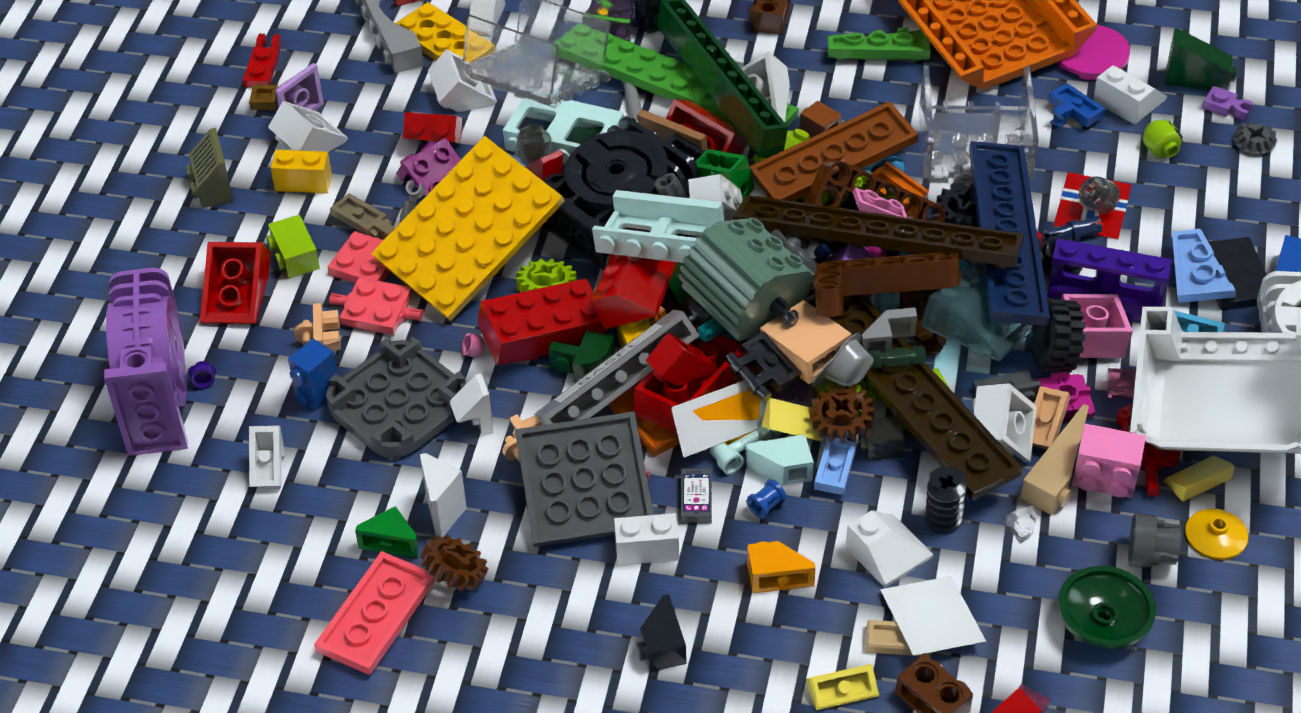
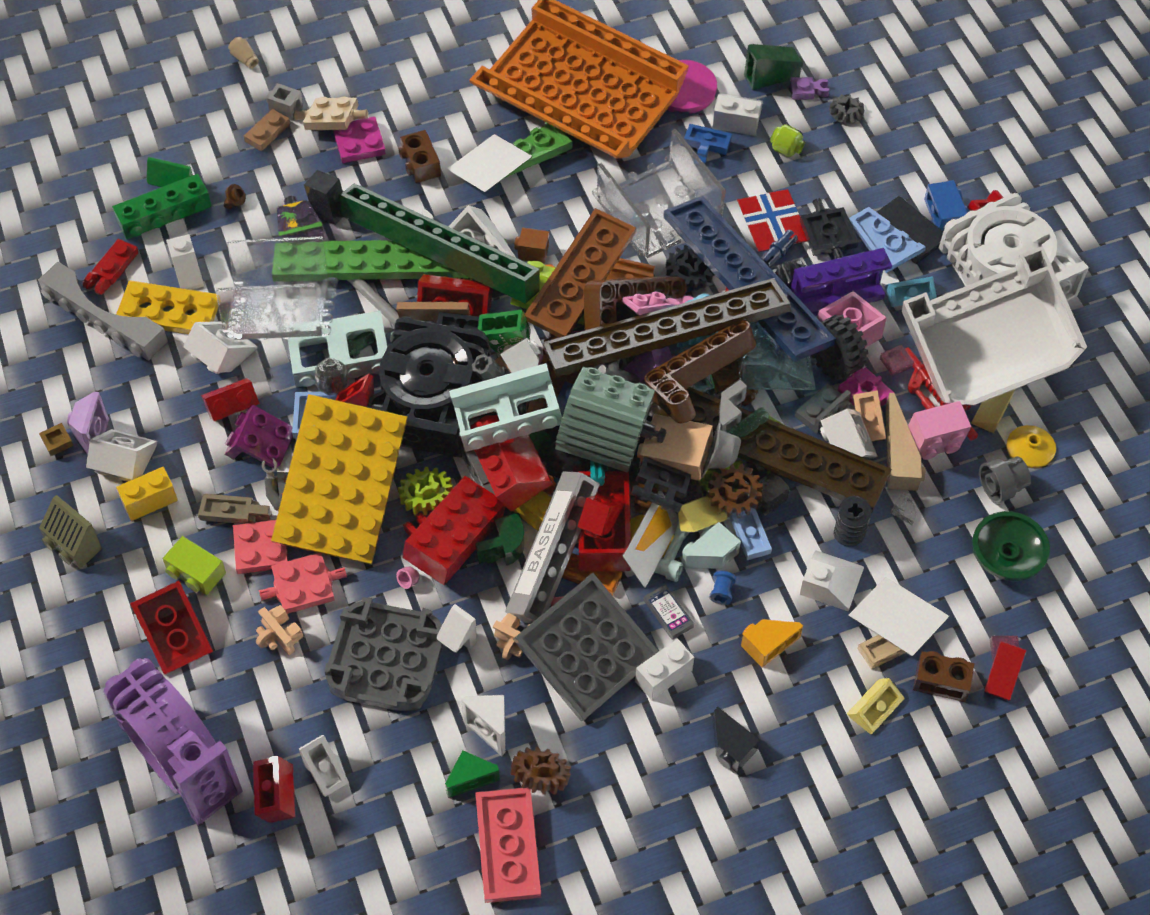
camera: 35 degrees left, 10 degrees up
dark purple plate [187,361,216,389] -> none
red hinge [243,33,282,87] -> none
blue brick [288,338,338,411] -> none
clear smoke head [1079,176,1120,215] -> none
none -> red brick [253,756,295,823]
none -> white sticker [447,134,532,192]
none -> black plate [800,198,858,259]

